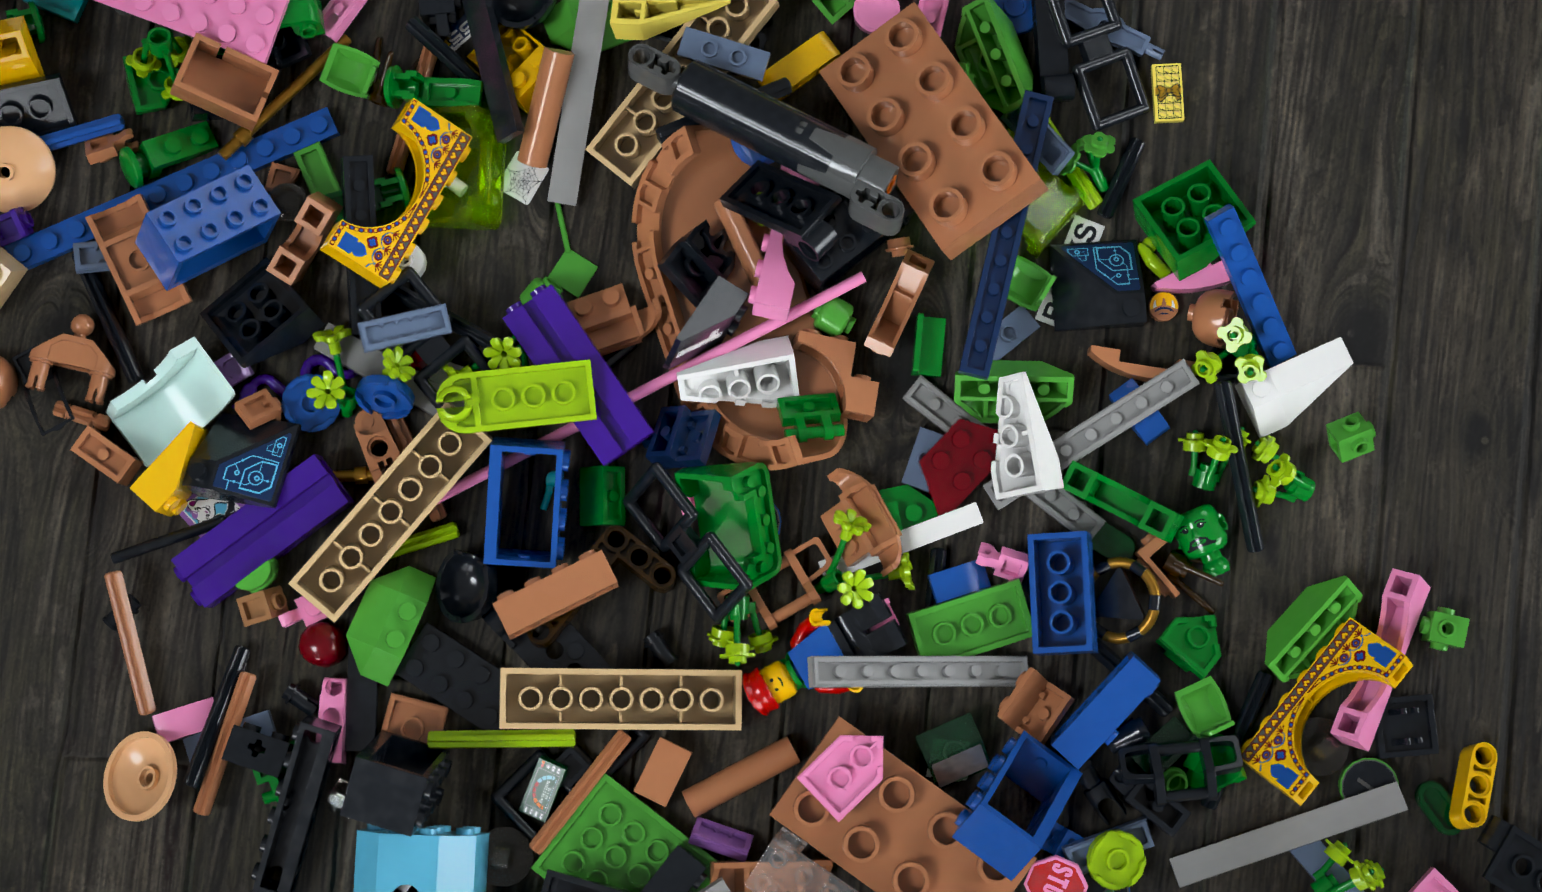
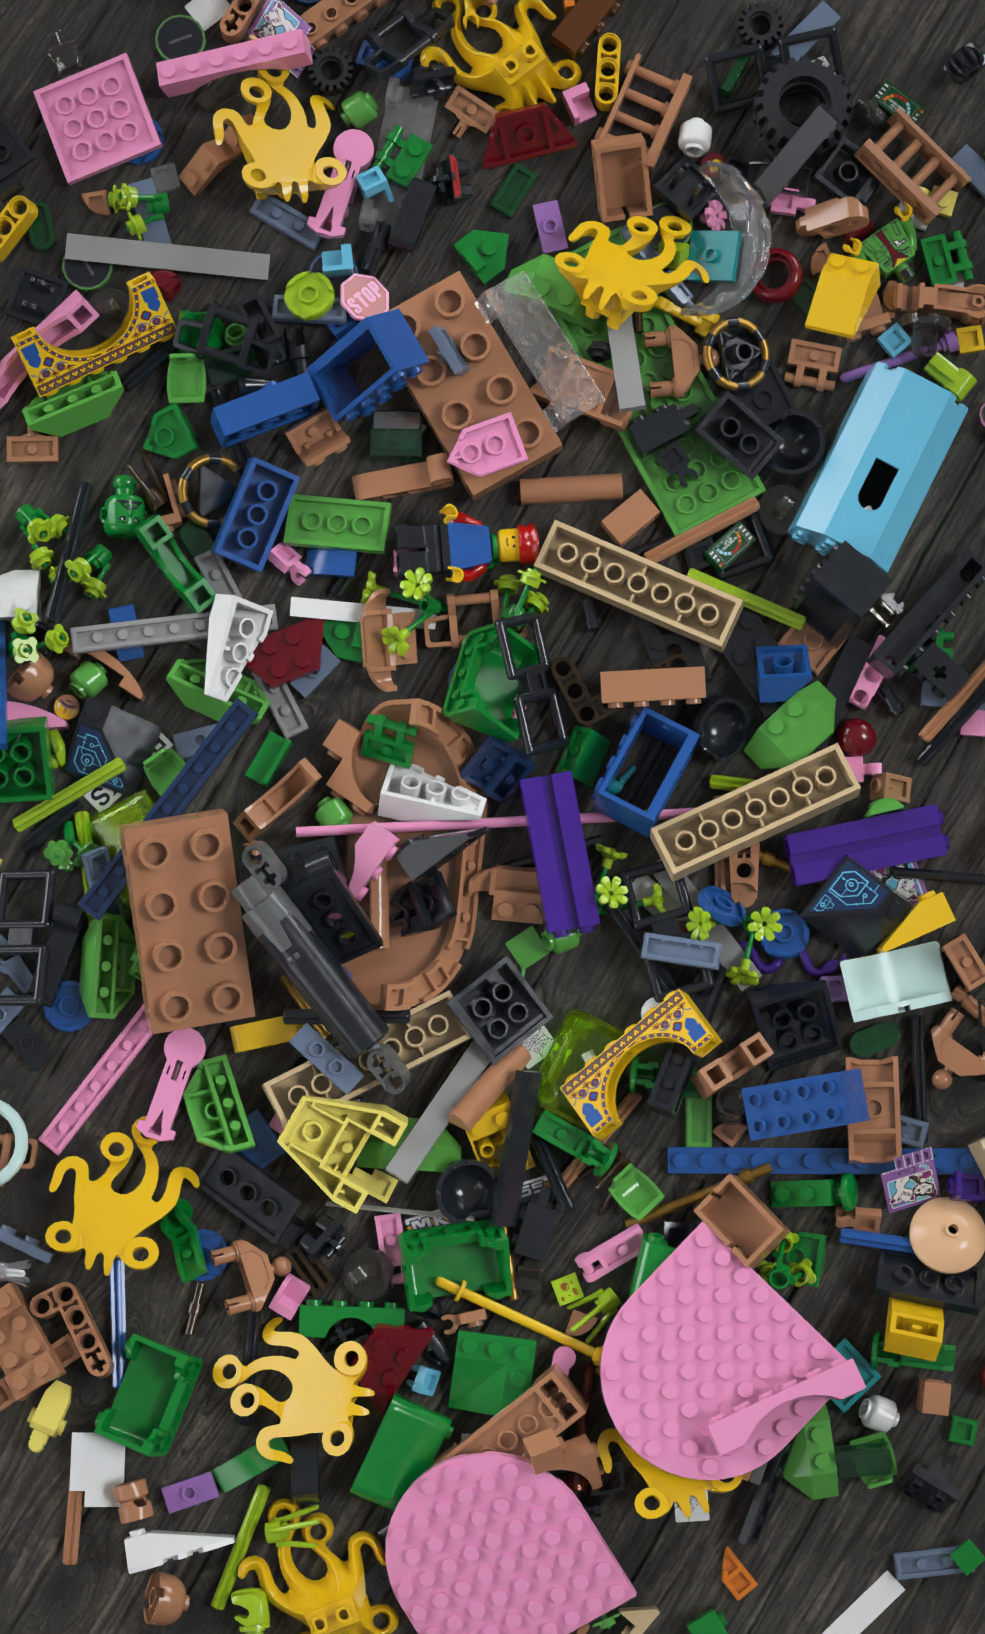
camera: 155 degrees left, 0 degrees up
nougat bracket [235,388,283,430] -> none
lime plate [435,359,597,434] -> none
medium lavender plate [688,817,754,861] -> none
light grey tile [807,656,1028,688] -> none
none -> nougat plate [7,427,59,464]
none -> lime axle [13,757,126,832]
none -> bright green head [69,661,108,699]
none -> nougat tile [82,190,111,217]
none -> dark red piece [151,270,182,303]
none -> nougat beam [351,453,454,501]
none -> sand blue plate [429,326,470,376]
none -> black slope [446,955,553,1065]
none -> black plate [655,441,698,489]
none -> blue slope [755,644,812,703]
none -> dark green tile [849,1022,900,1057]
none -> sticker [881,1147,941,1213]

